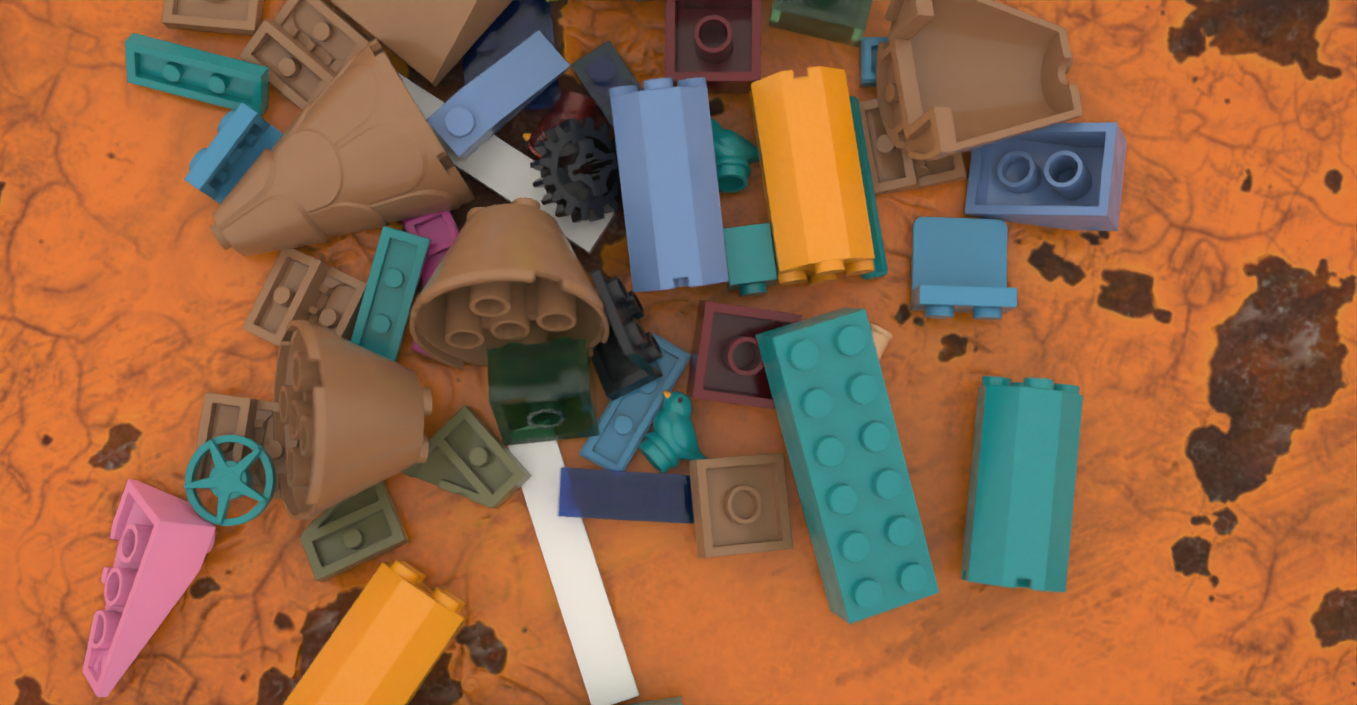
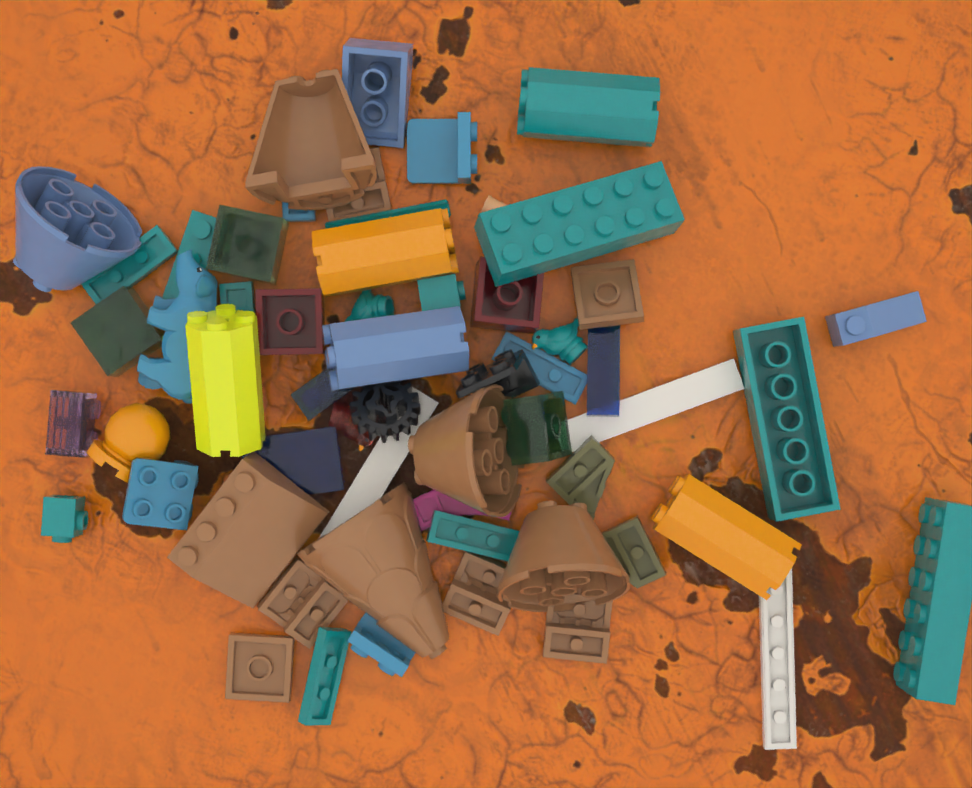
camera: 95 degrees left, 5 degrees up
bright pink wedge [82,479,216,697] -> none
teal wheel [184,435,276,526] -> none
medium blue slope [426,30,570,160] -> none

